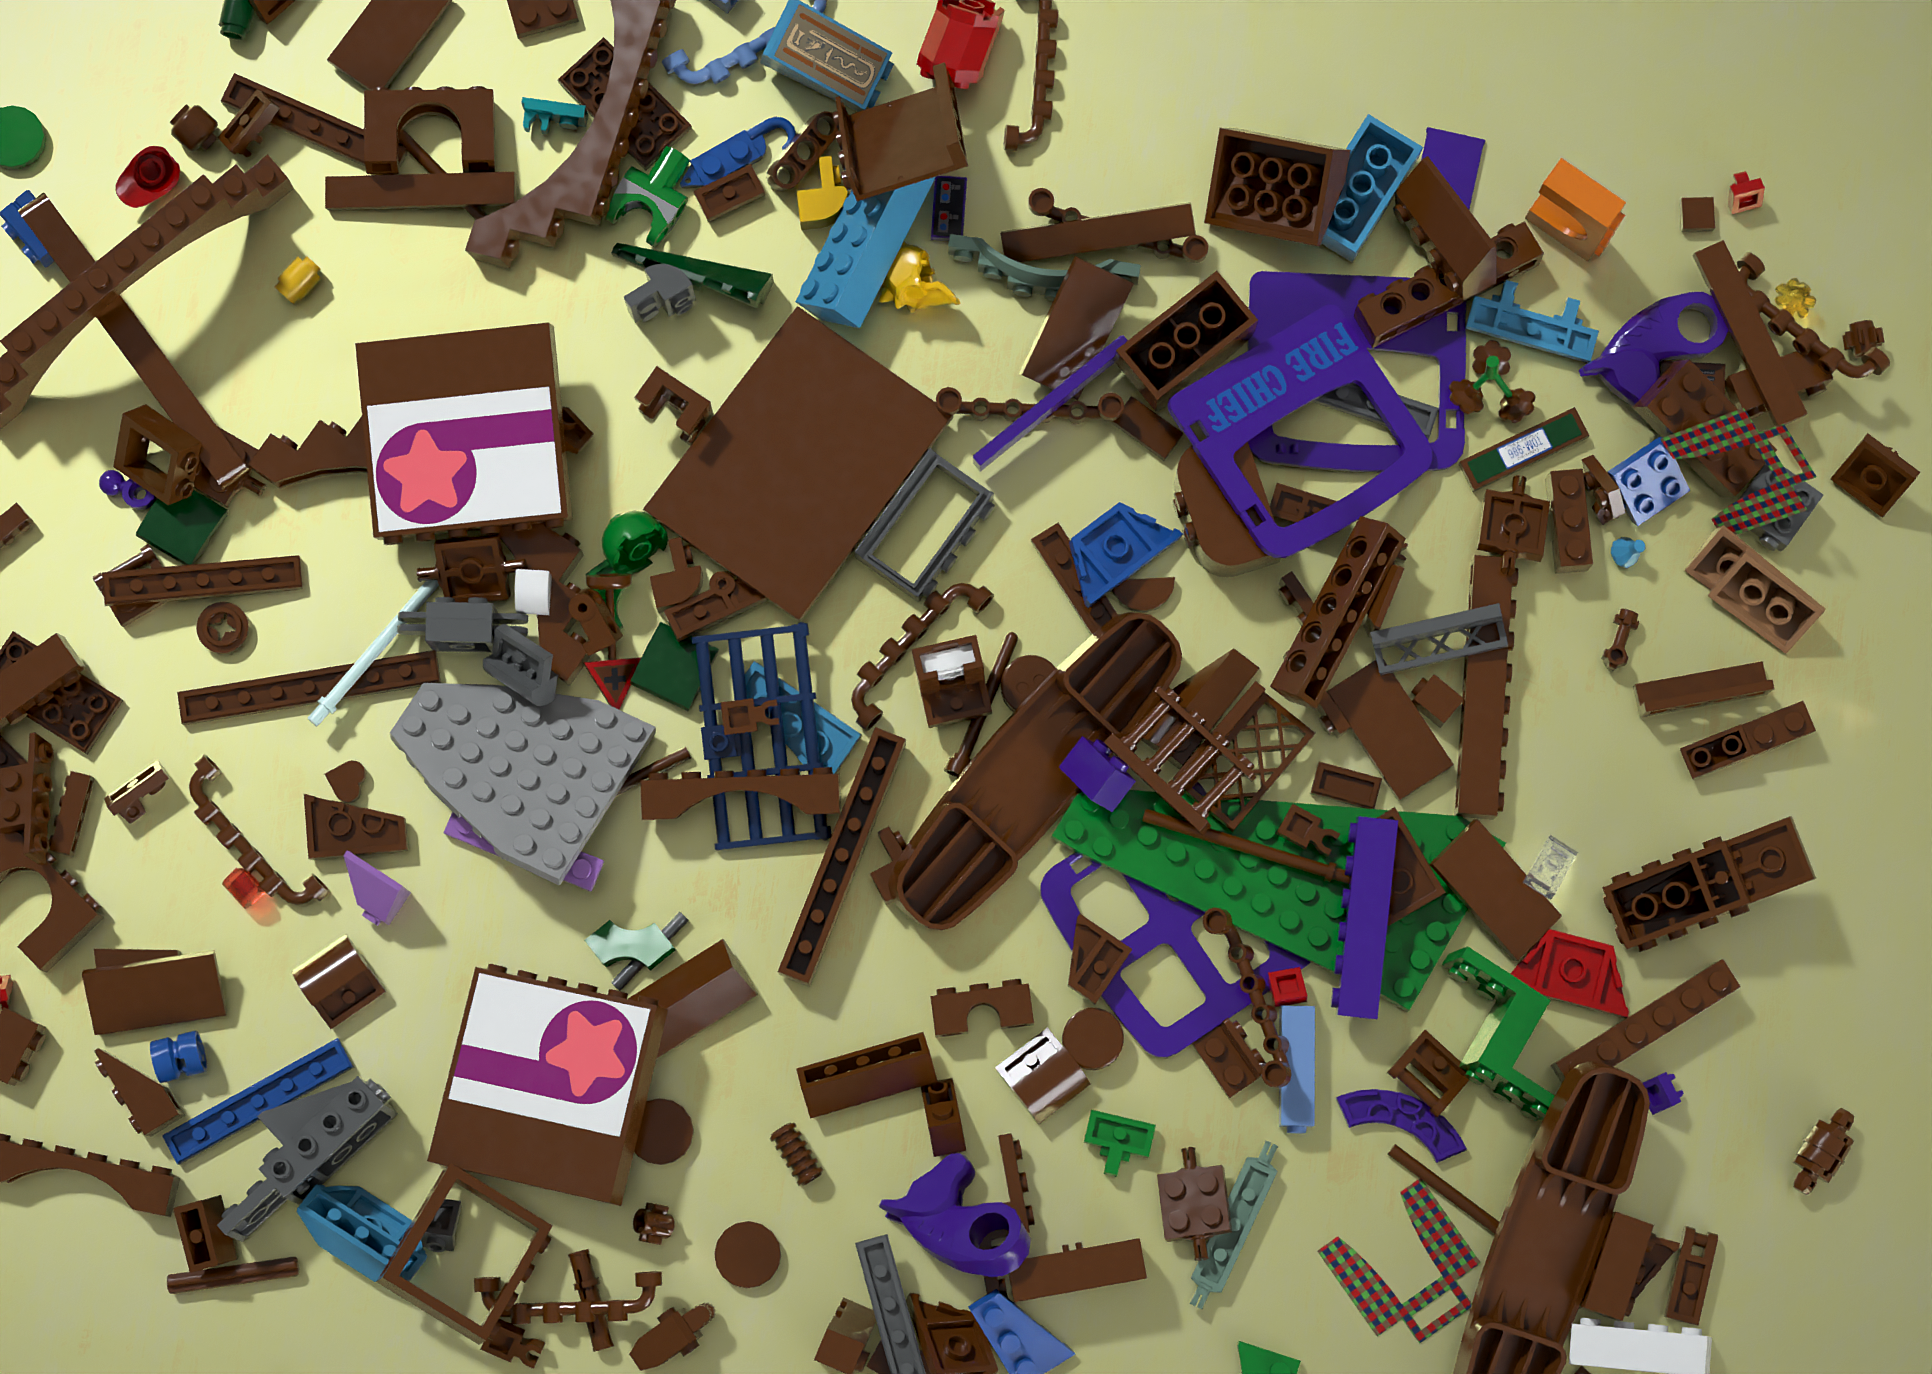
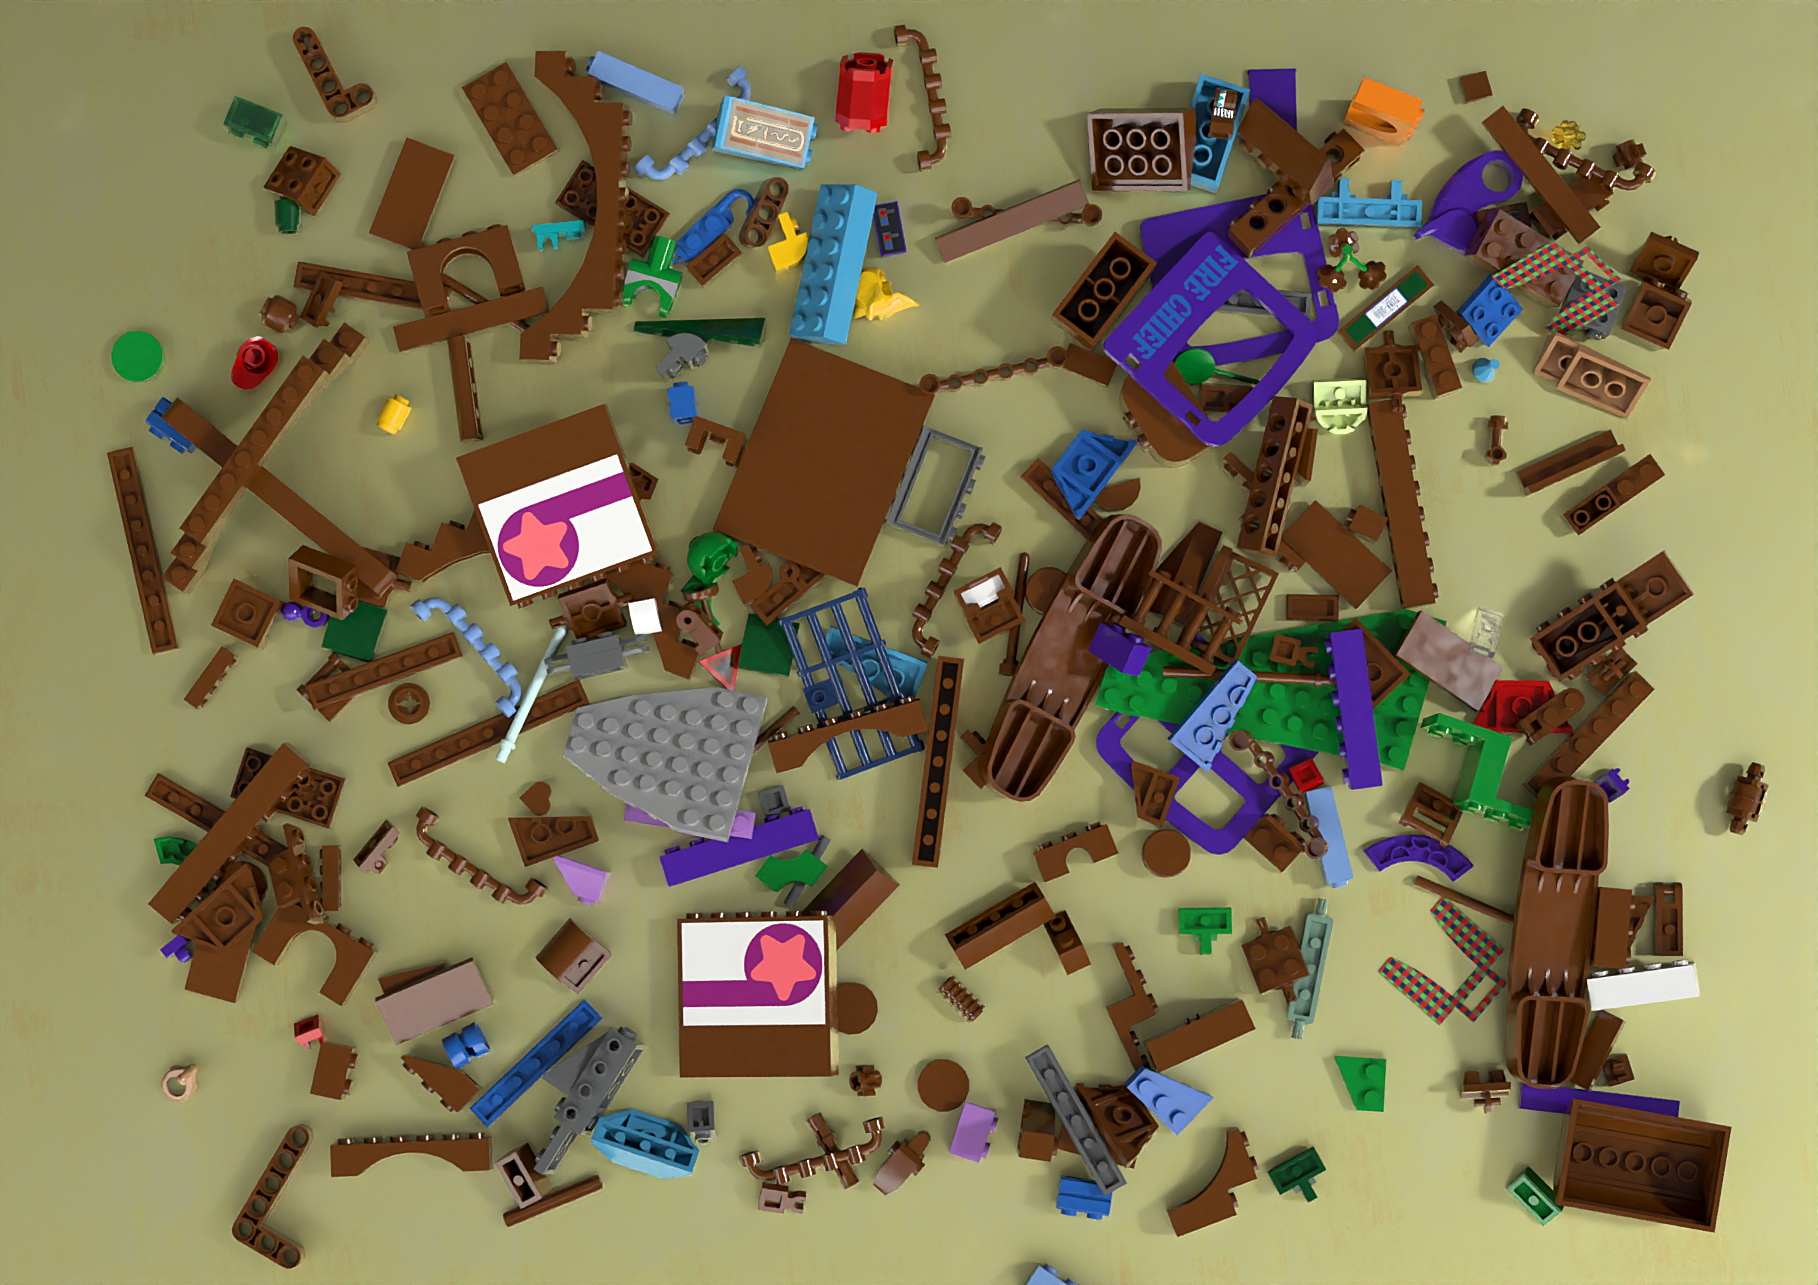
camera: 10 degrees left, 5 degrees up
clear red brick [222,868,266,909] -> none
reddish brown window [376,1163,553,1345] -> none
dark grey brick [483,623,558,706] -> none
reddish brown plate [720,698,780,735] -> none
reddish brown panel [833,62,968,201] -> none
dark purple animal [879,1153,1031,1277] -> none
sand green piece [948,234,1141,301] -> none
dark purple tile [973,335,1128,472] -> none
reddish brown brick [995,1028,1091,1124] -> none
reddish brown tile [1019,256,1134,400] -> none
dark grey fence [1370,603,1508,675] -> none
red tile [1728,171,1765,214] -> none
none -> reddish brown panel [211,579,285,650]
none -> medium blue bar [410,597,521,718]
none -> reddish brown brick [447,335,484,442]
none -> dark purple brick [660,806,820,887]
none -> blue brick [667,382,699,425]
none -> dark grey tile [758,785,791,817]
none -> medium lavender brick [949,1101,998,1163]
none -> wing [1167,659,1257,772]
none -> green piece [1174,348,1260,385]
none -> reddish brown leg [1208,88,1237,140]
none -> yellowish green slope [1313,377,1367,434]
none -> reddish brown plate [1515,688,1585,746]
none -> reddish brown hips [1584,648,1638,696]
none -> reddish brown plate [1621,277,1692,350]

